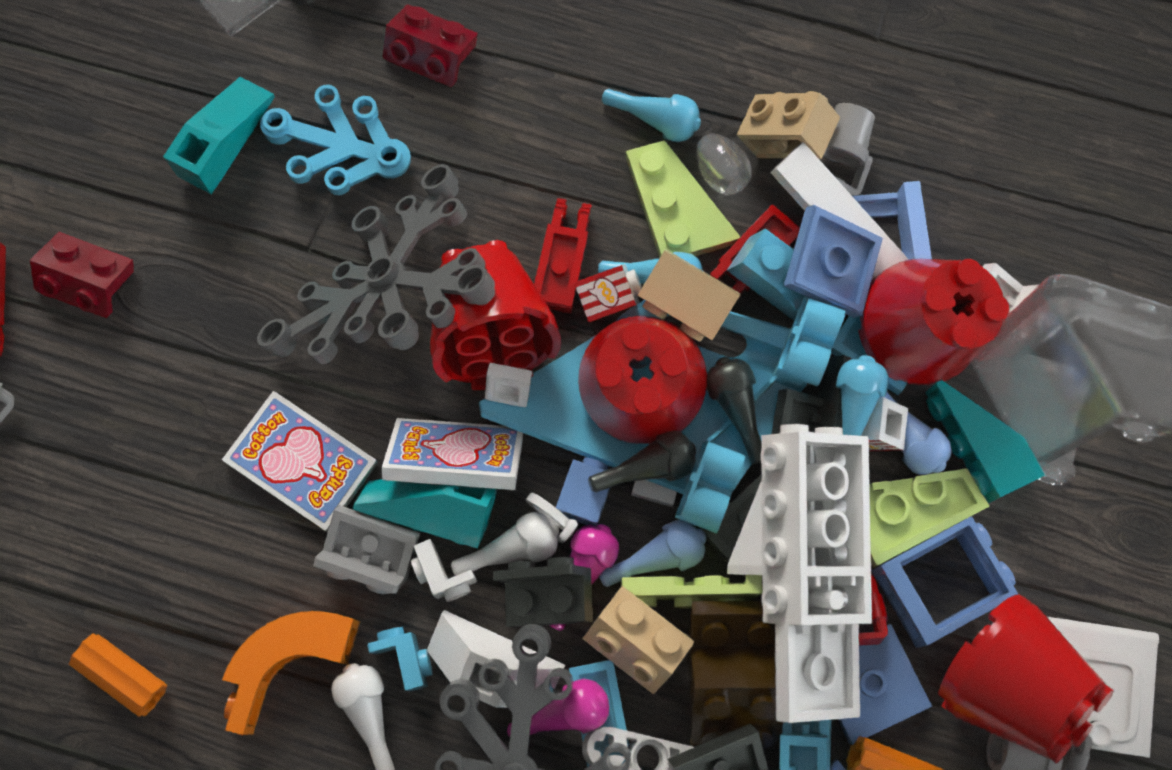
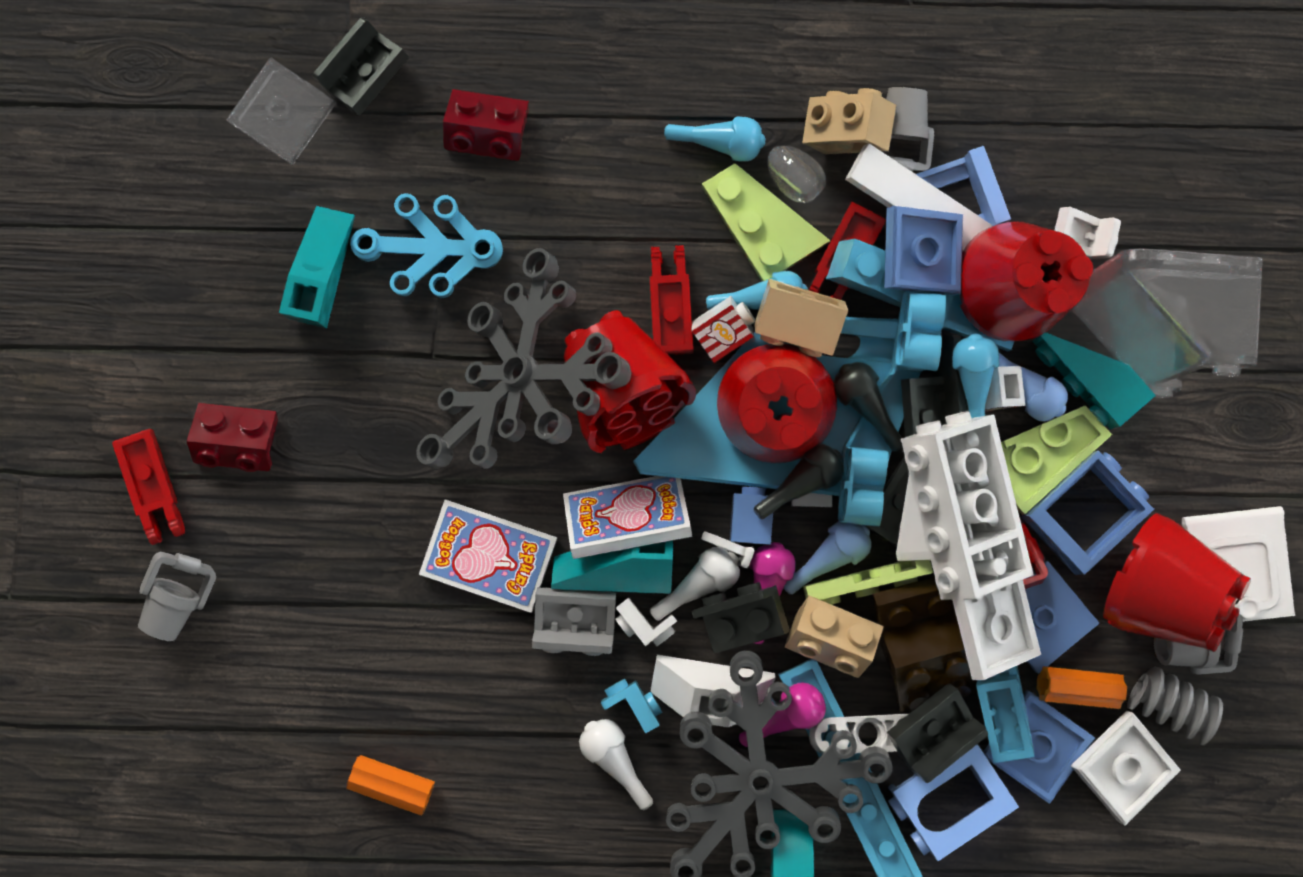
camera: 10 degrees left, 10 degrees up
orange arch [222,611,360,735] -> none
white tile [485,363,532,407] -> none

